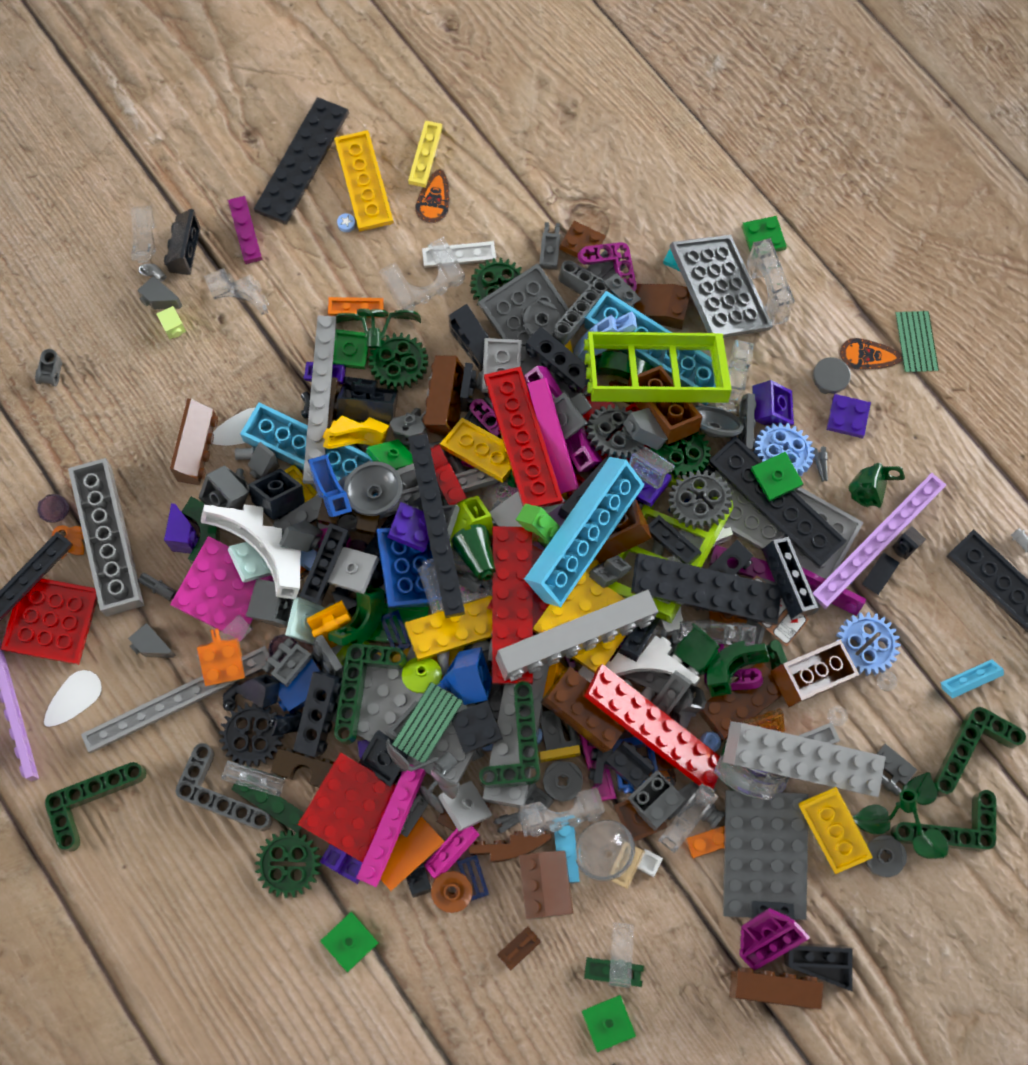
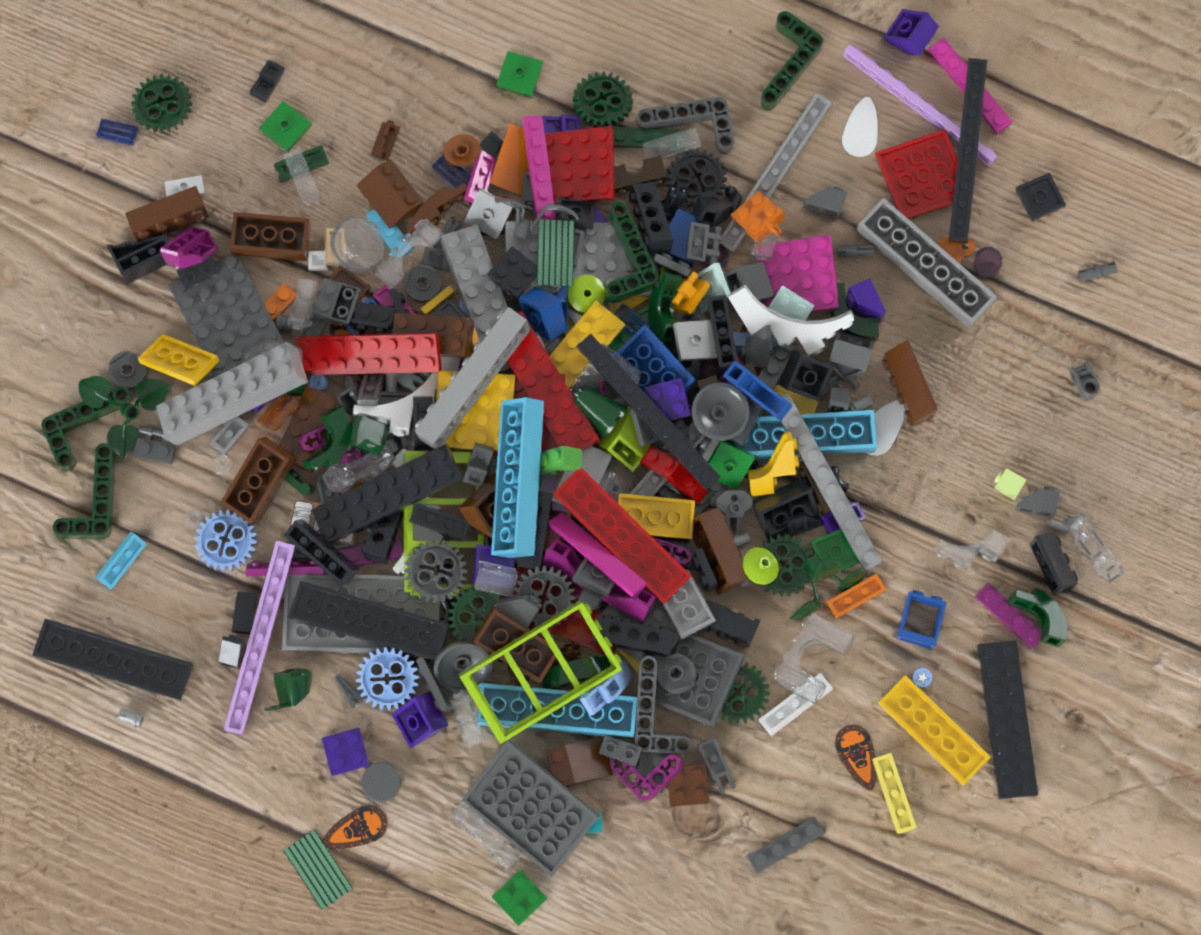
camera: 150 degrees right, 5 degrees up
dark green beam [479,681,540,788] -> none
green plate [751,452,804,501] -> none
none -> white plate [164,175,205,197]
none -> reddish brown brick [229,212,311,261]
none -> light grey pin [733,532,750,547]
none -> lime dish [743,547,779,585]
none -> dark grey plate [747,817,825,874]
none -> blue window [896,590,947,649]
none -> dark green arch [1008,588,1067,647]

